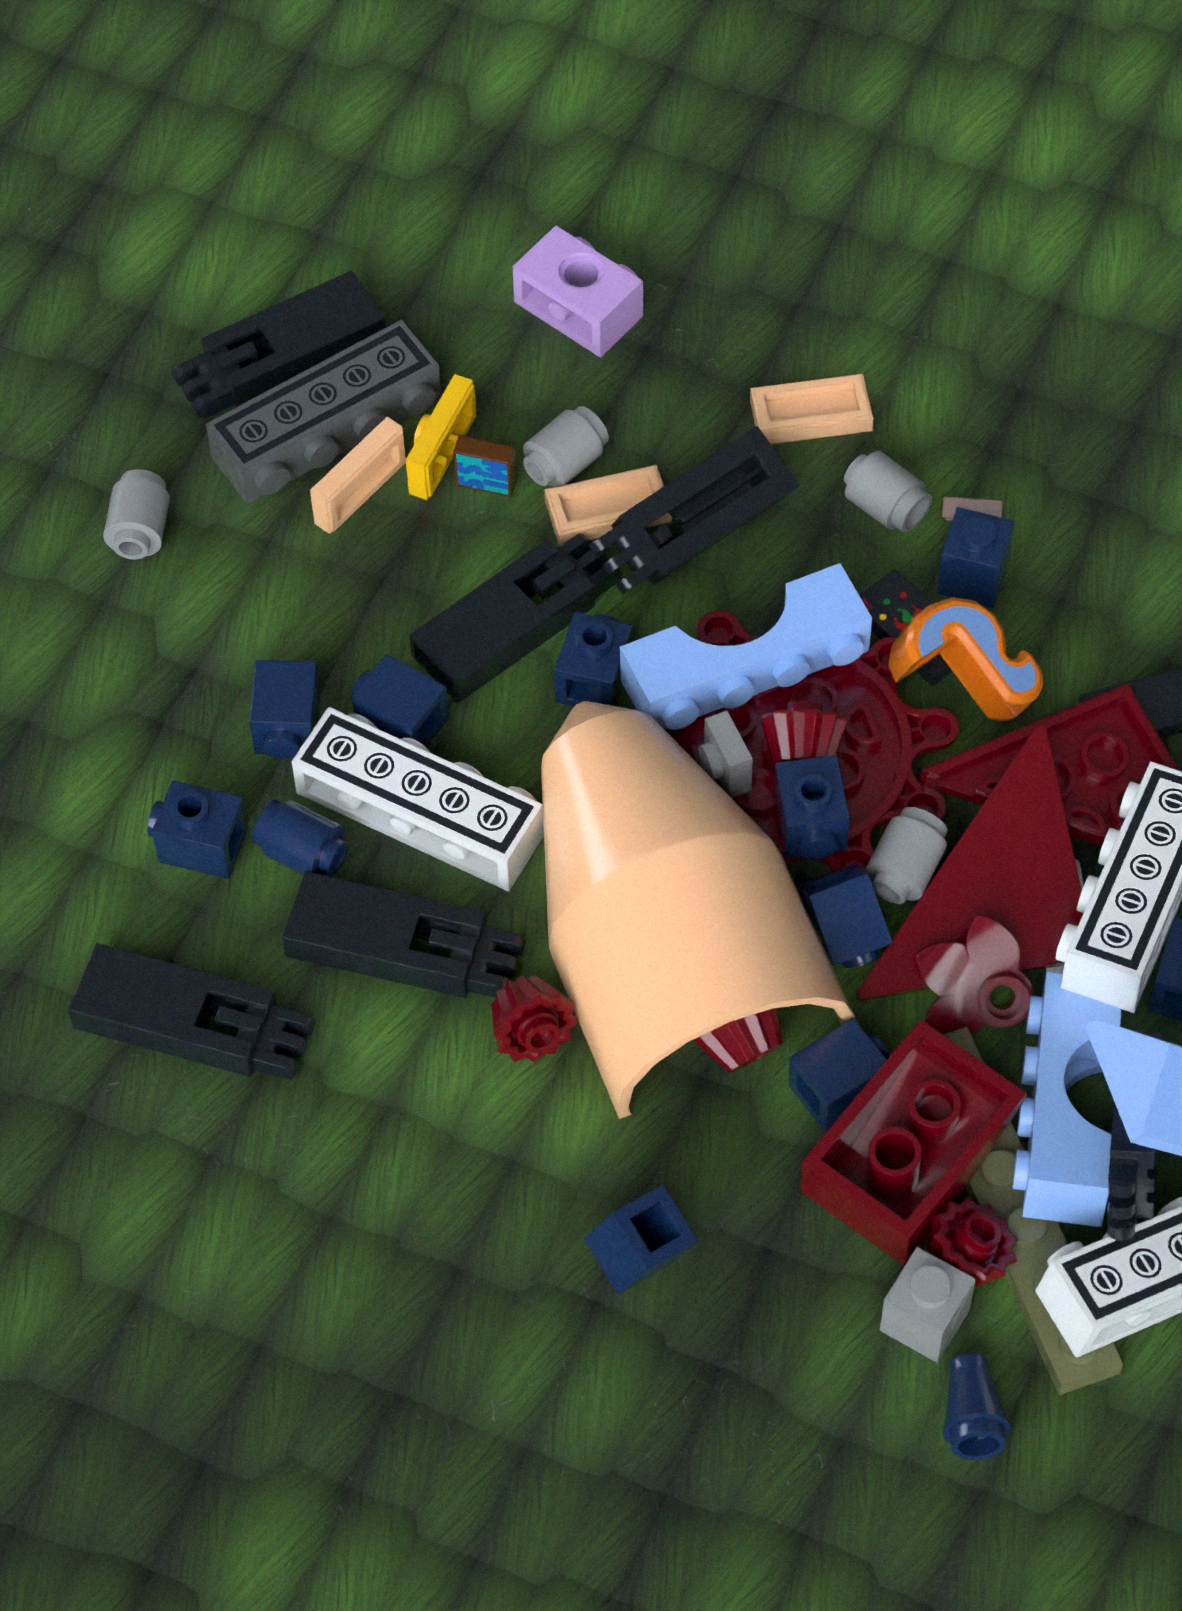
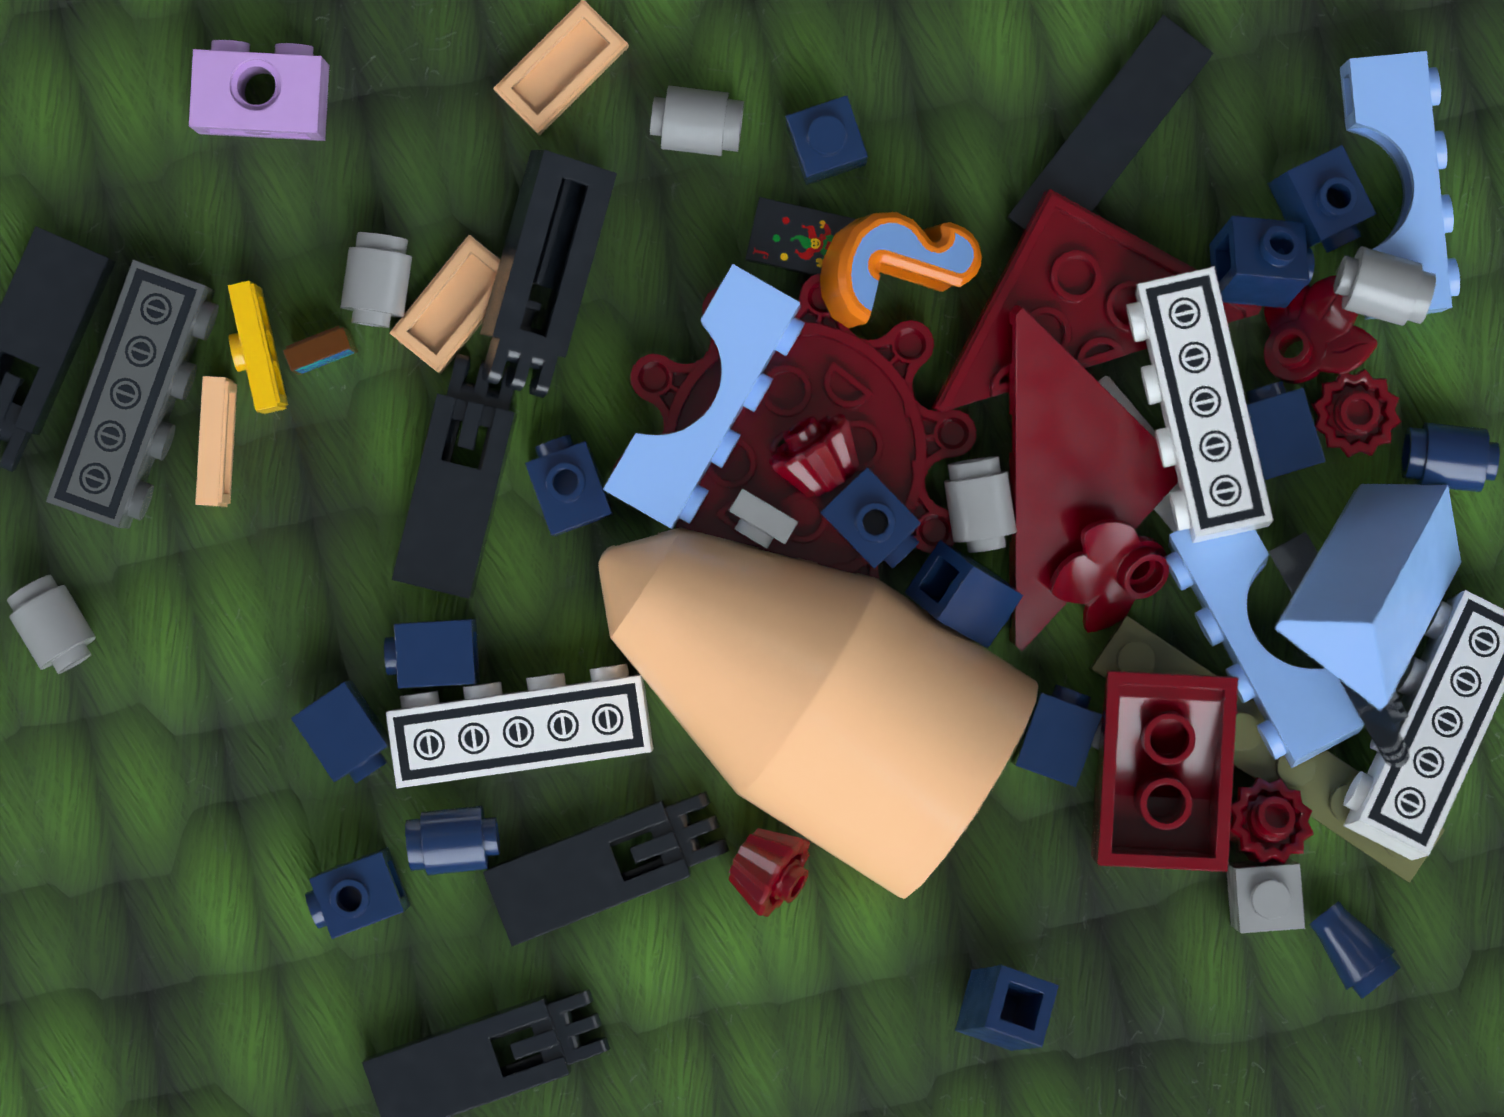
camera: 40 degrees left, 30 degrees up
tile [940,497,1003,522] -> none

